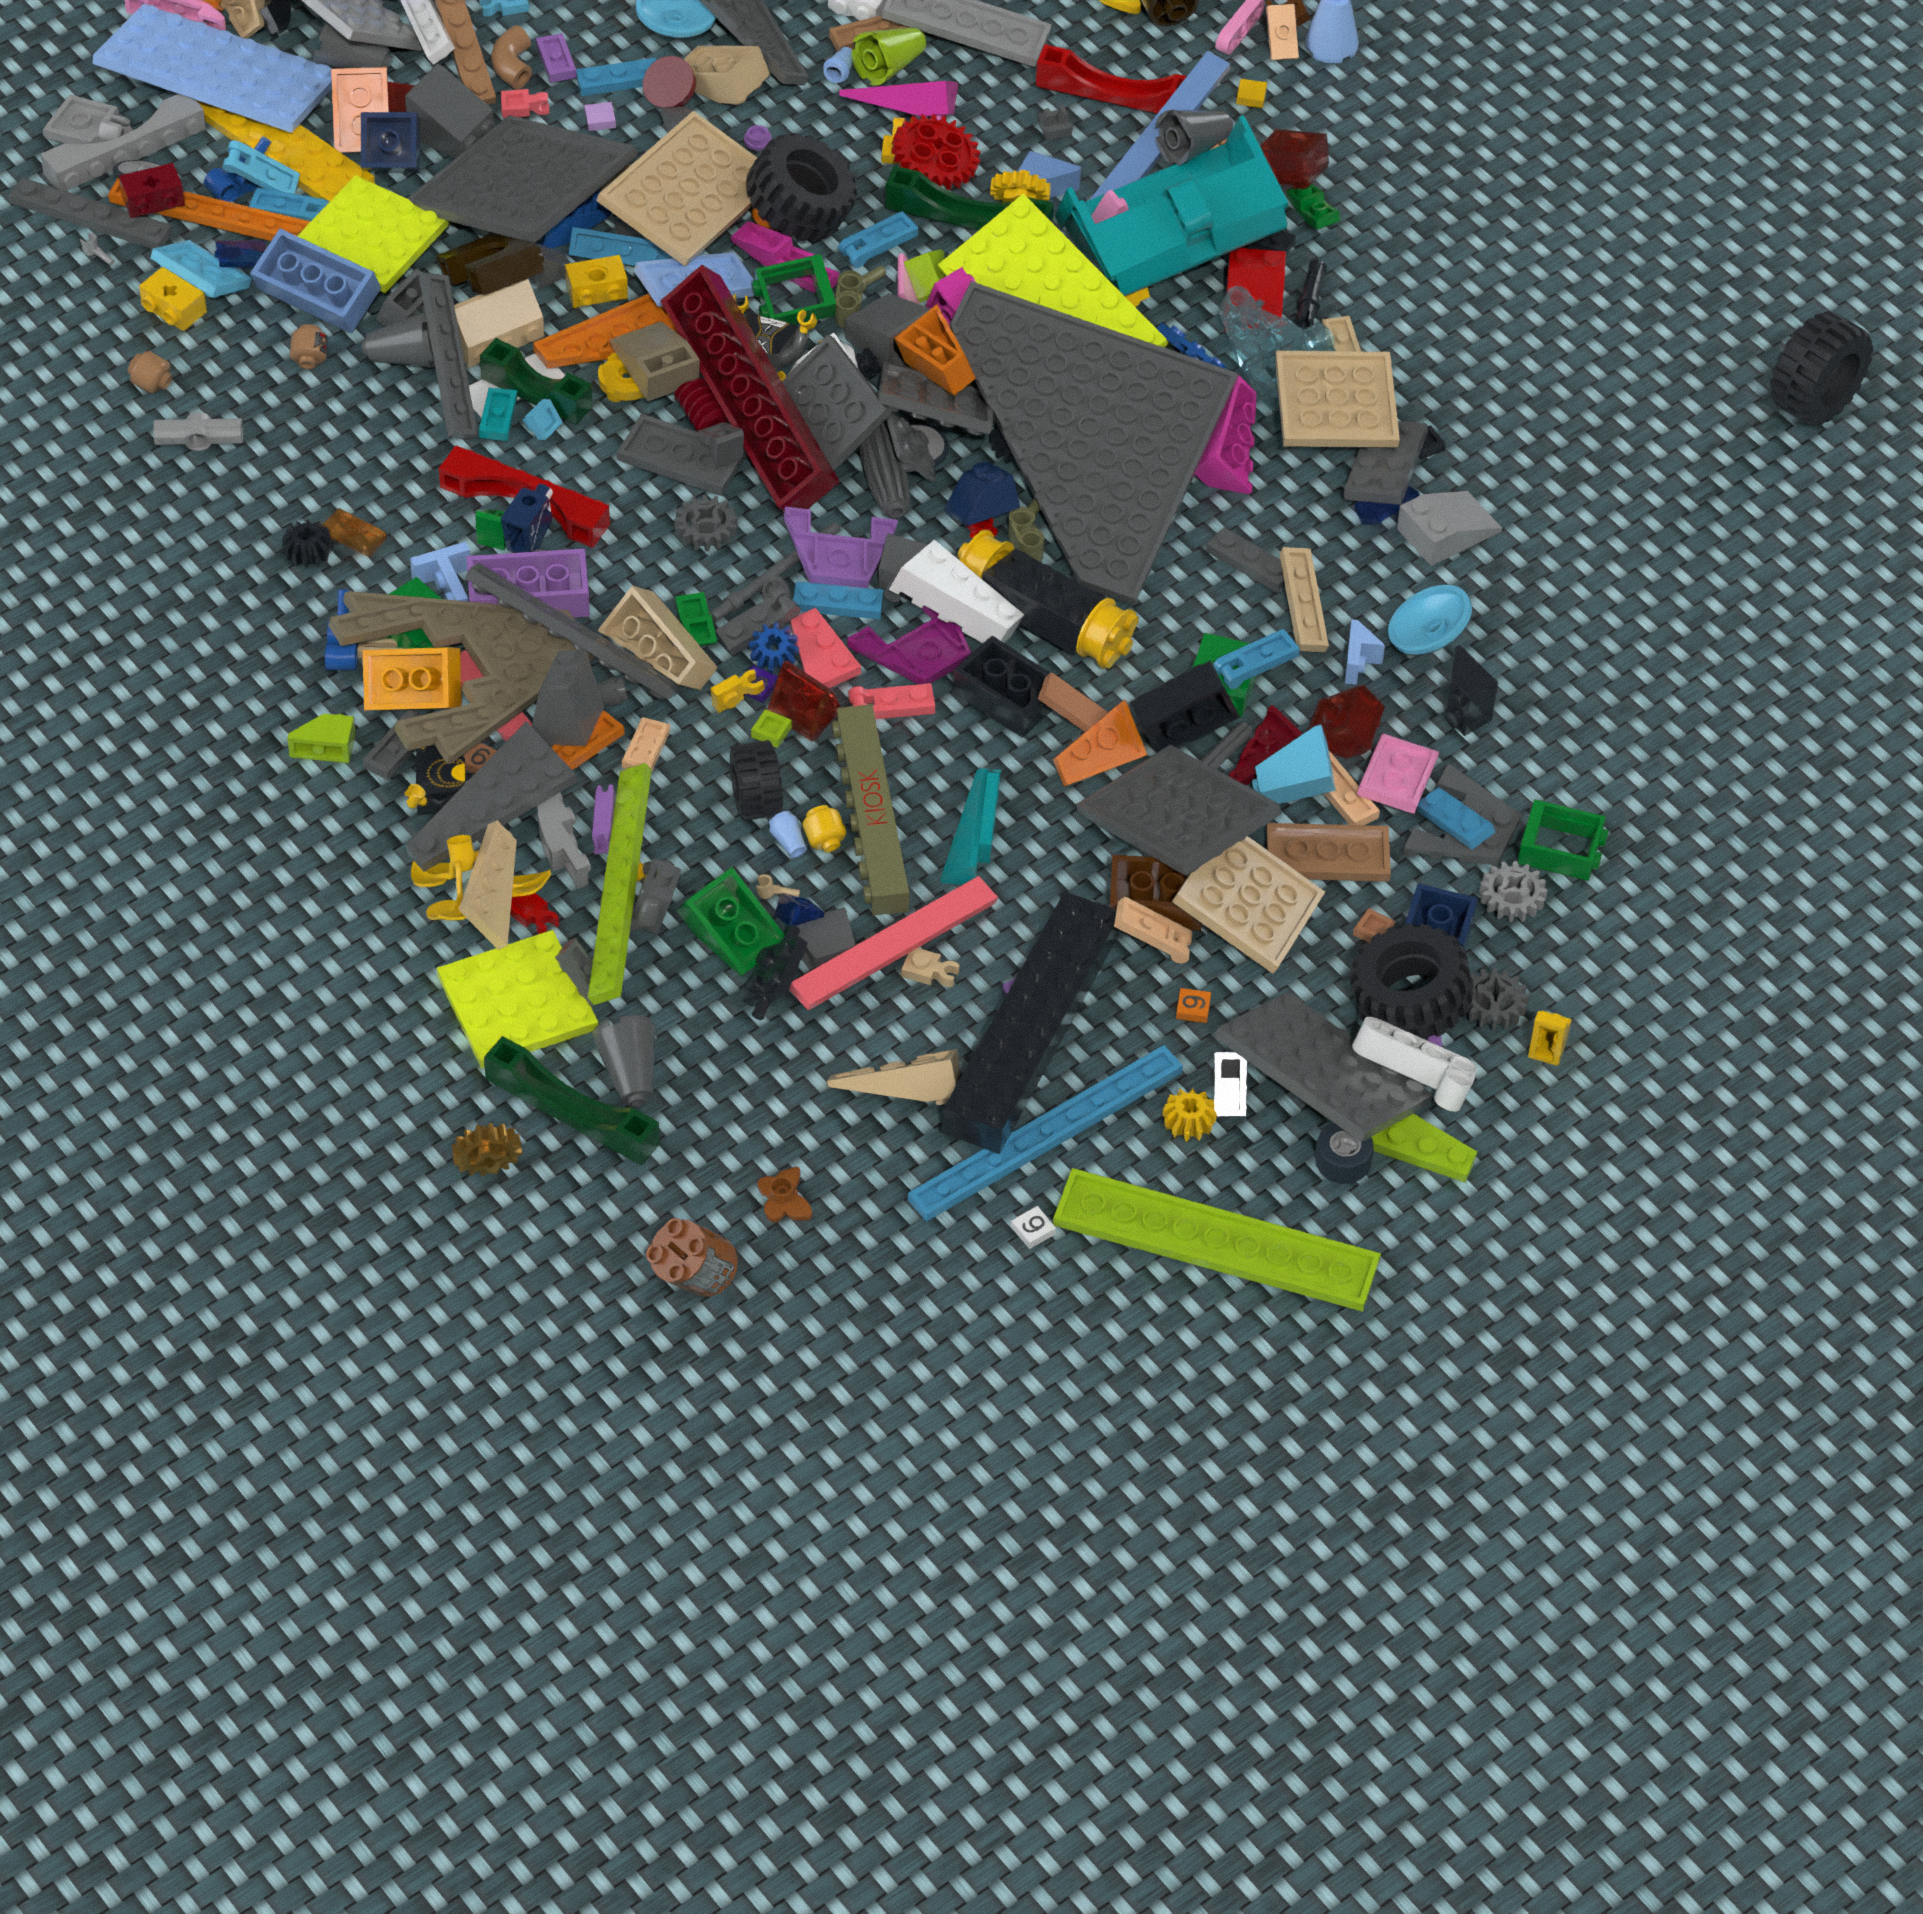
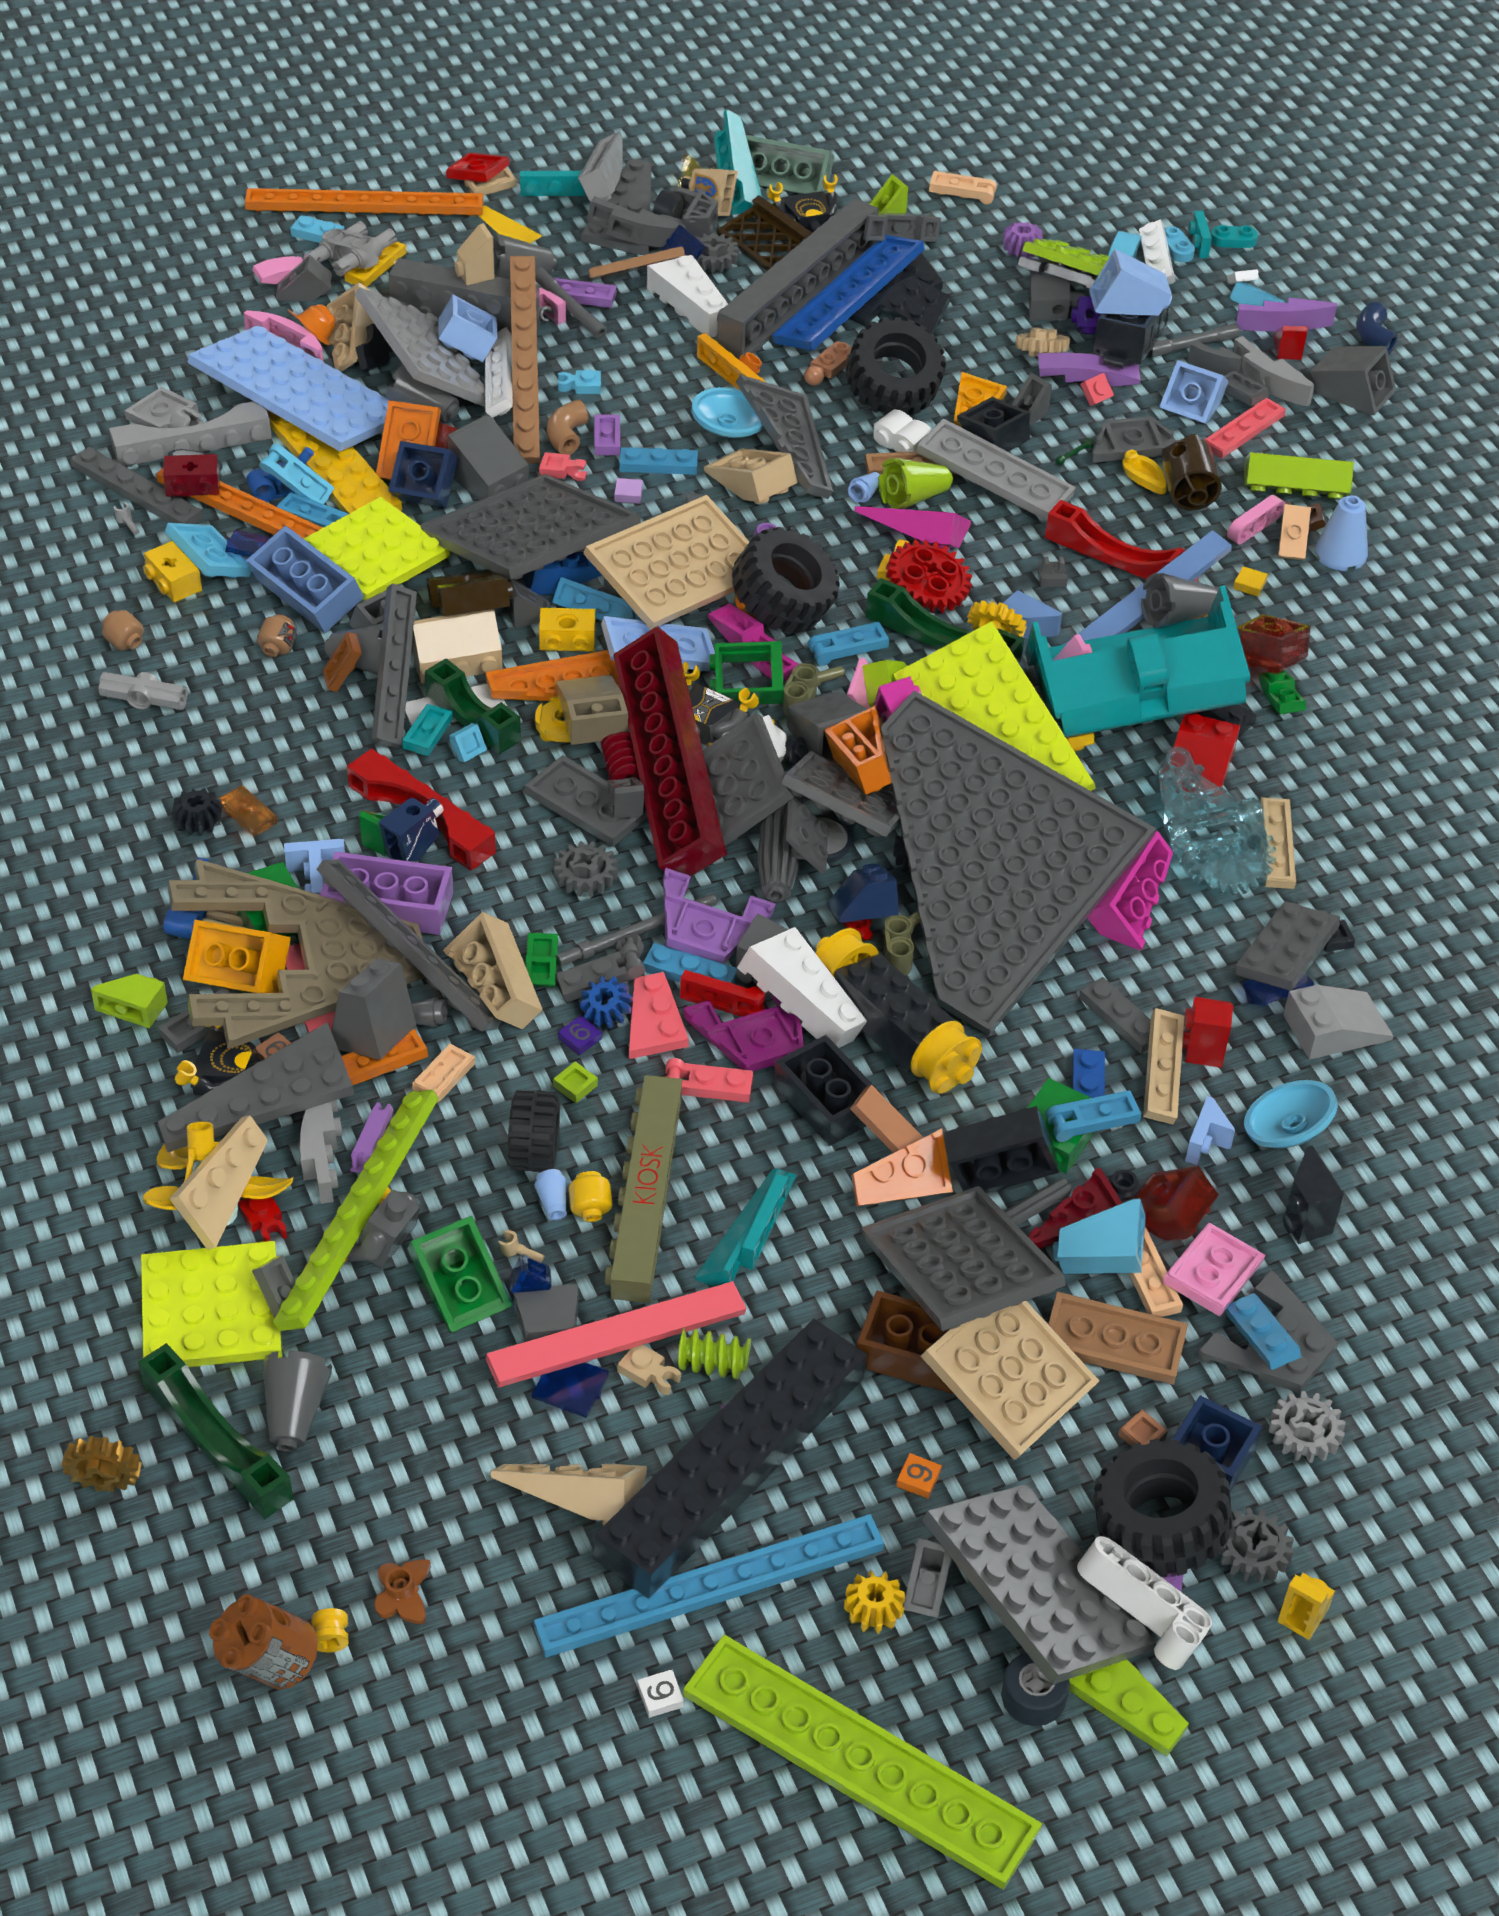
camera: 15 degrees right, 5 degrees down
tile [643,56,697,109] -> none
yellow plate [710,669,765,713] -> none
black plate [742,925,808,1020] -> none
clear red slope [767,661,841,742] -> none
light nougat plate [1114,897,1192,963] -> none
blue wing [1156,322,1226,369] -> none
tan plate [1275,351,1400,447] -> none
black pin [1296,260,1327,331] -> none
green window [1518,799,1609,881] -> none
none -> yellow wheel [312,1608,349,1653]
none -> dark orange plate [323,632,362,692]
none -> clear blue piece [532,1362,609,1418]
none -> lime piece [678,1327,751,1380]
none -> red plate [680,970,765,1017]
none -> blue plate [1072,1049,1105,1098]
none -> black plate [1108,1169,1140,1200]
none -> red brick [1182,997,1233,1068]

